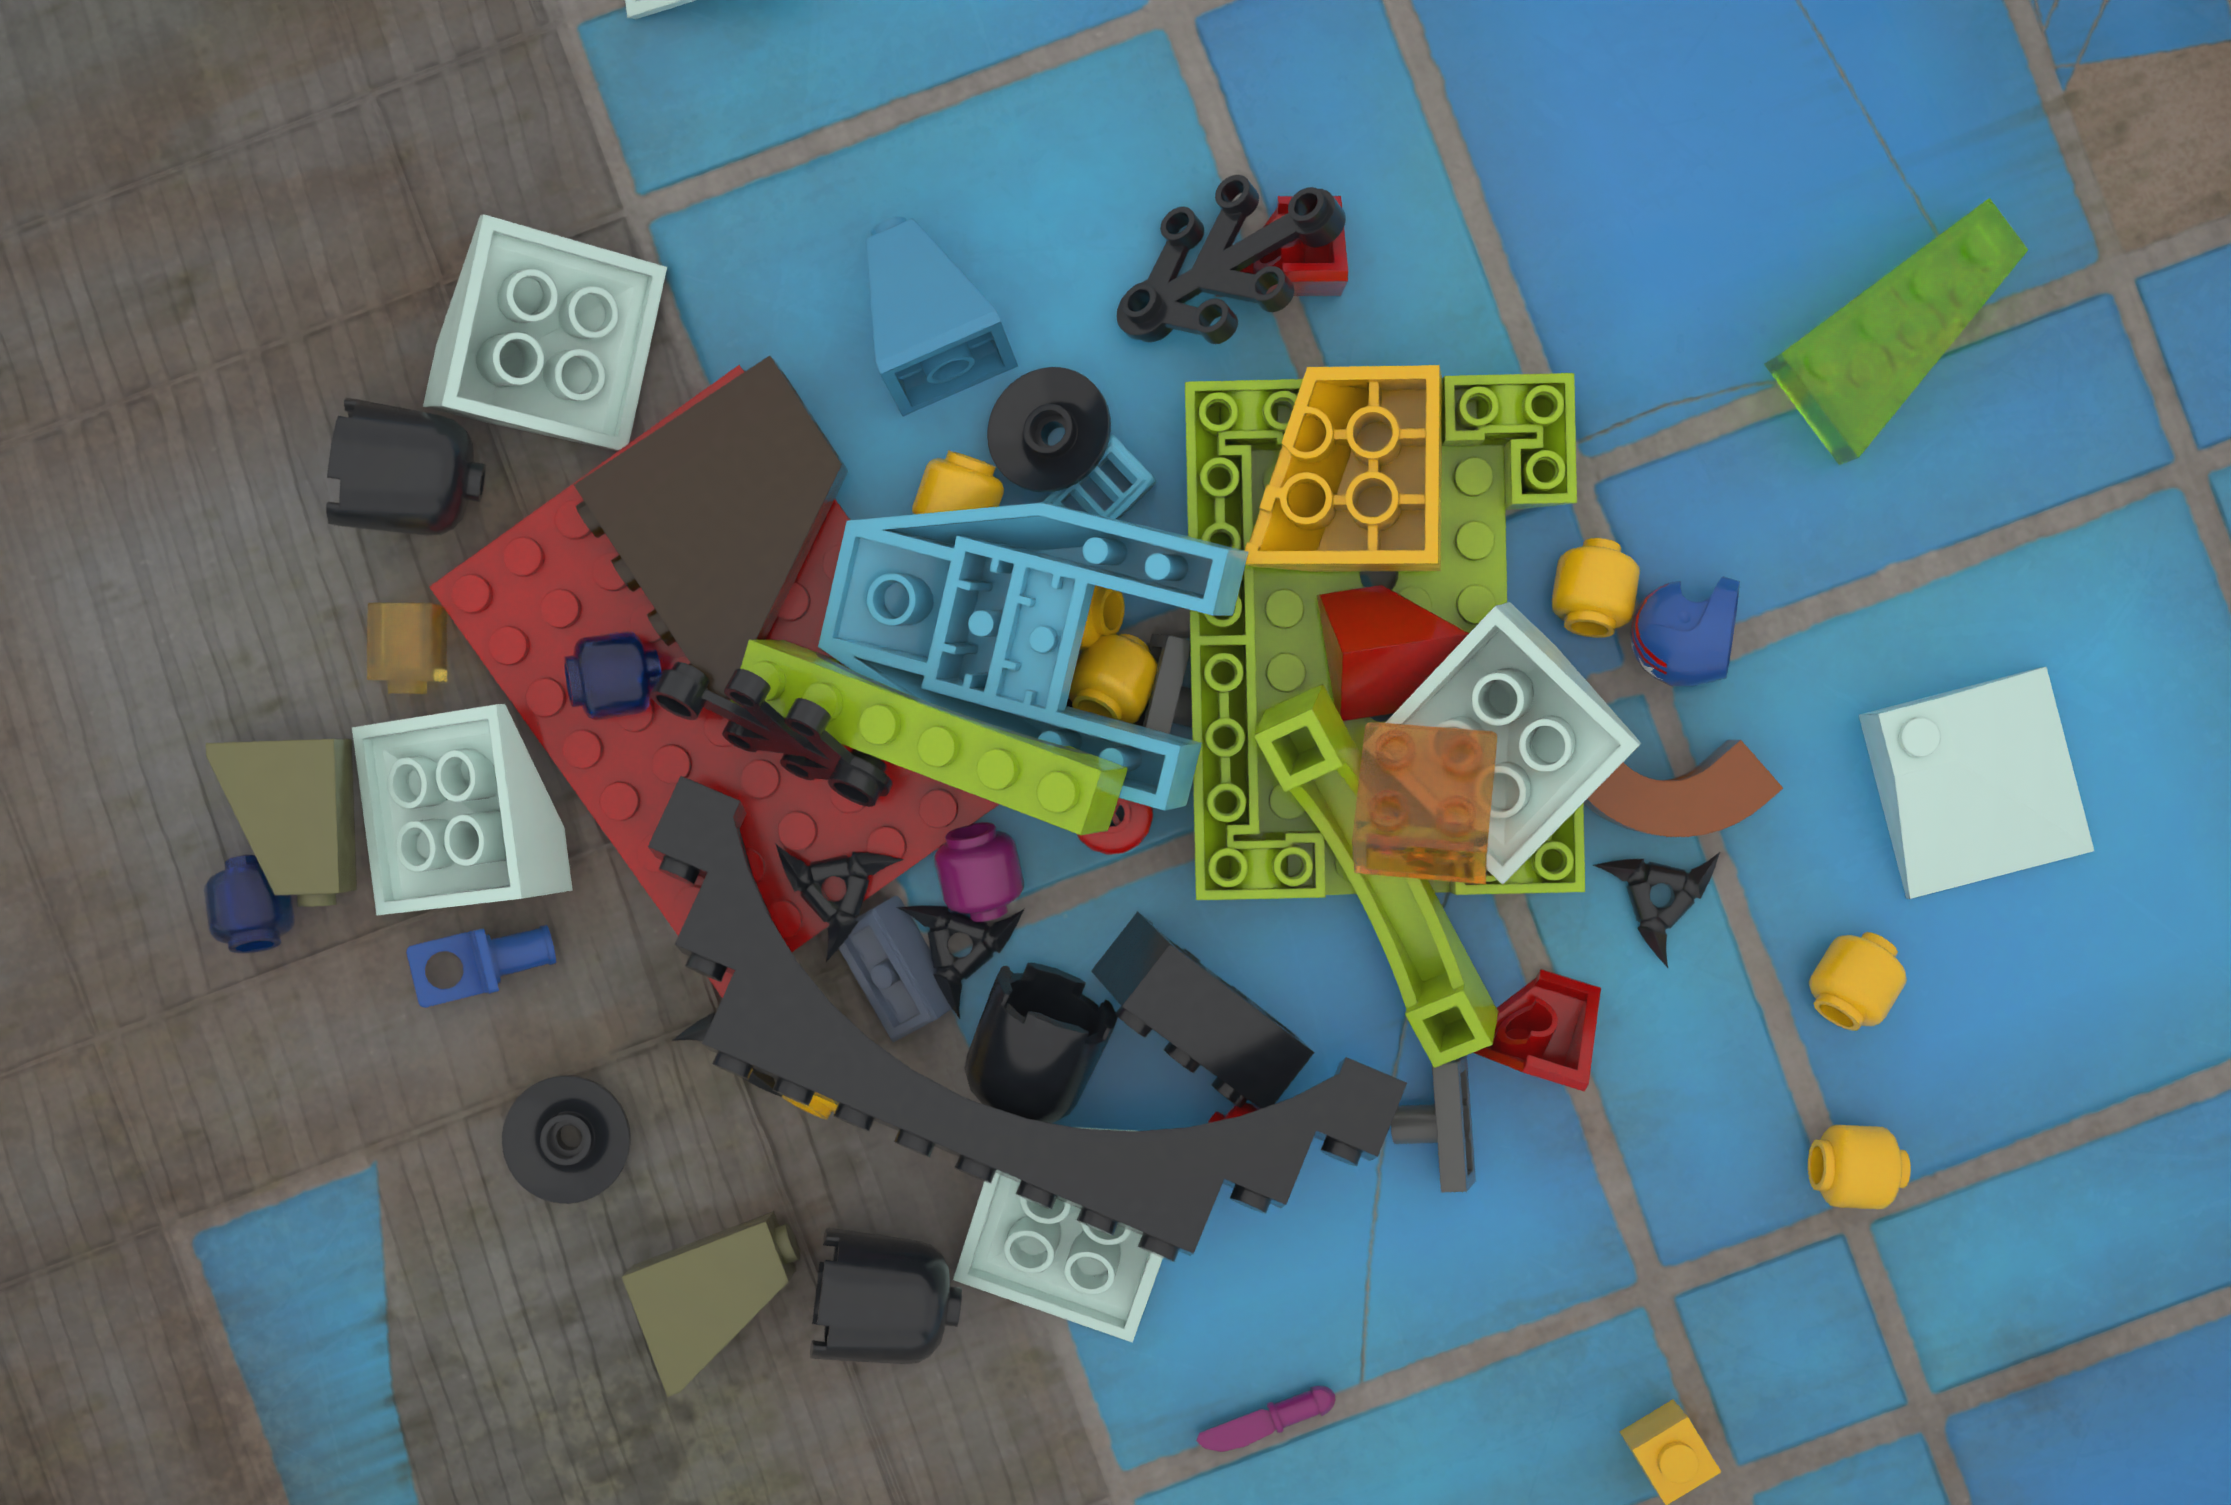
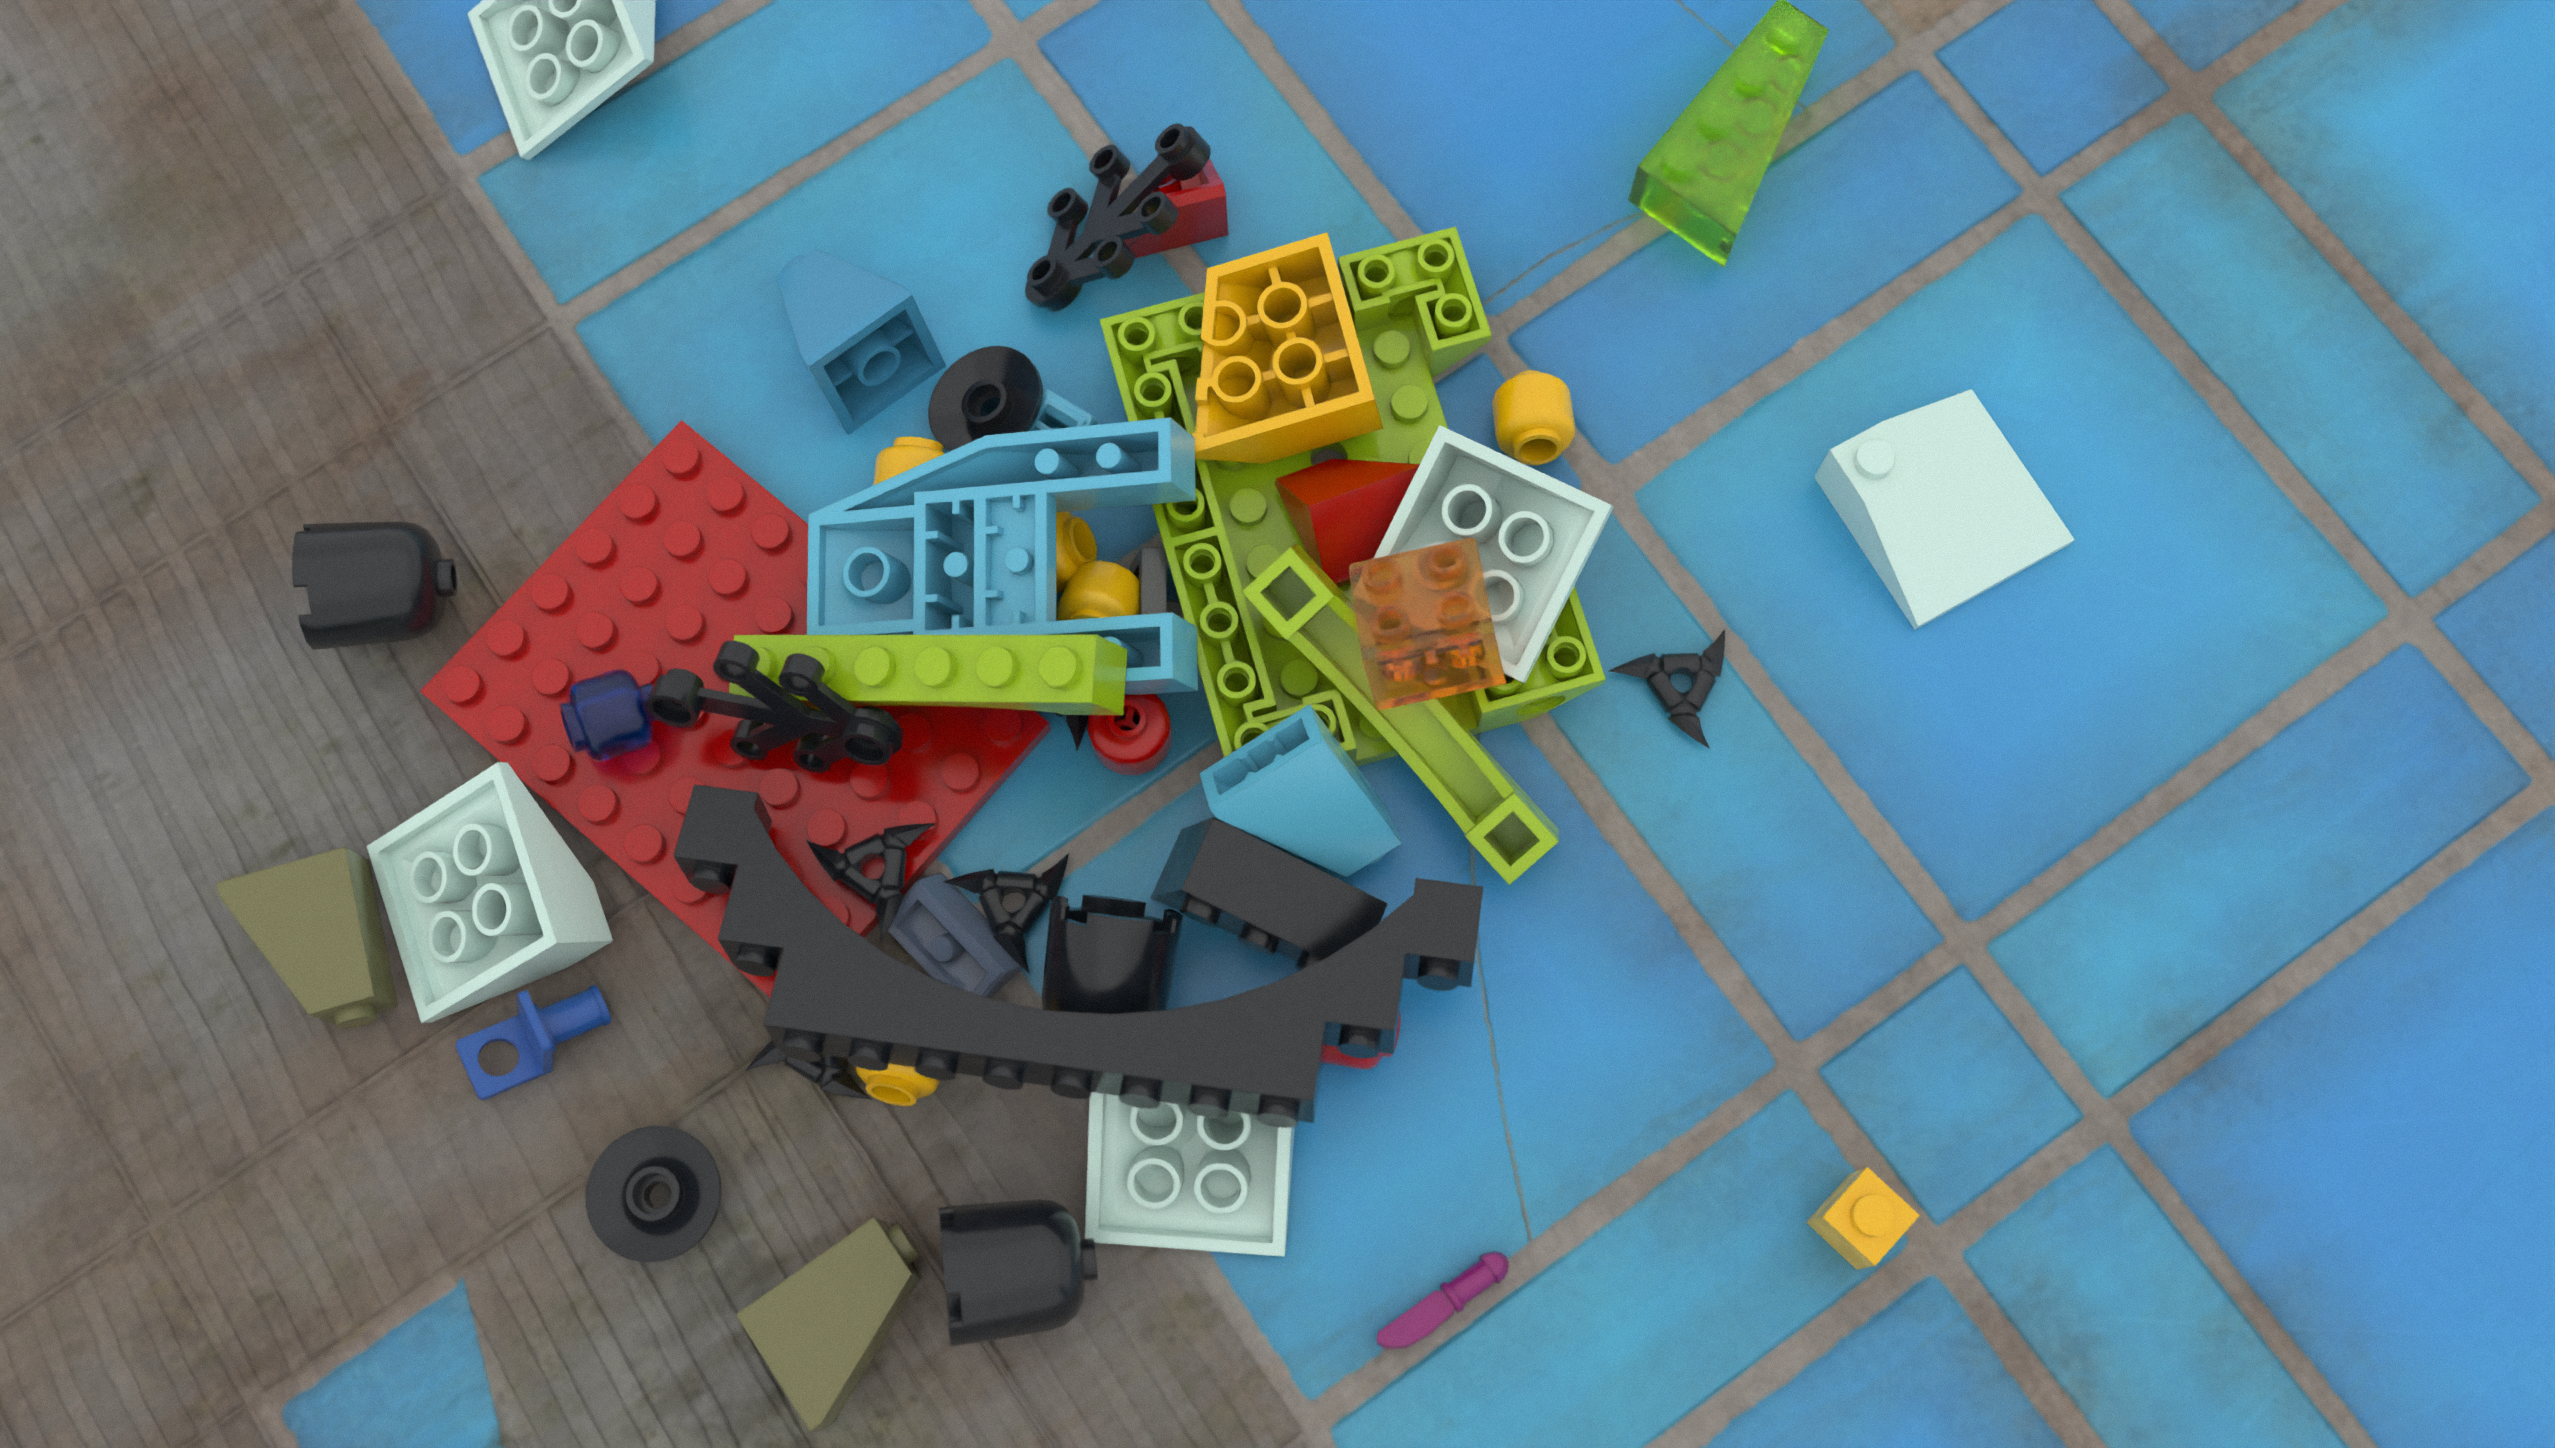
camera: 10 degrees left, 15 degrees down
clear blue head [204,855,295,953] -> none
clear yellow brick [367,603,447,694] -> none
light aqua slope [423,214,667,451] -> none
dark brown slope [574,356,848,701] -> none
magenta head [934,822,1024,922] -> none
dark grey tile [1391,1055,1476,1192] -> none
red slope [1473,969,1601,1092] -> none
dark orange arch [1584,740,1783,837] -> none
blue helmet [1630,576,1740,687] -> none
yellow head [1808,1124,1911,1209] -> none
yellow head [1809,932,1907,1031] -> none
none -> medium azure slope [1199,704,1402,877]

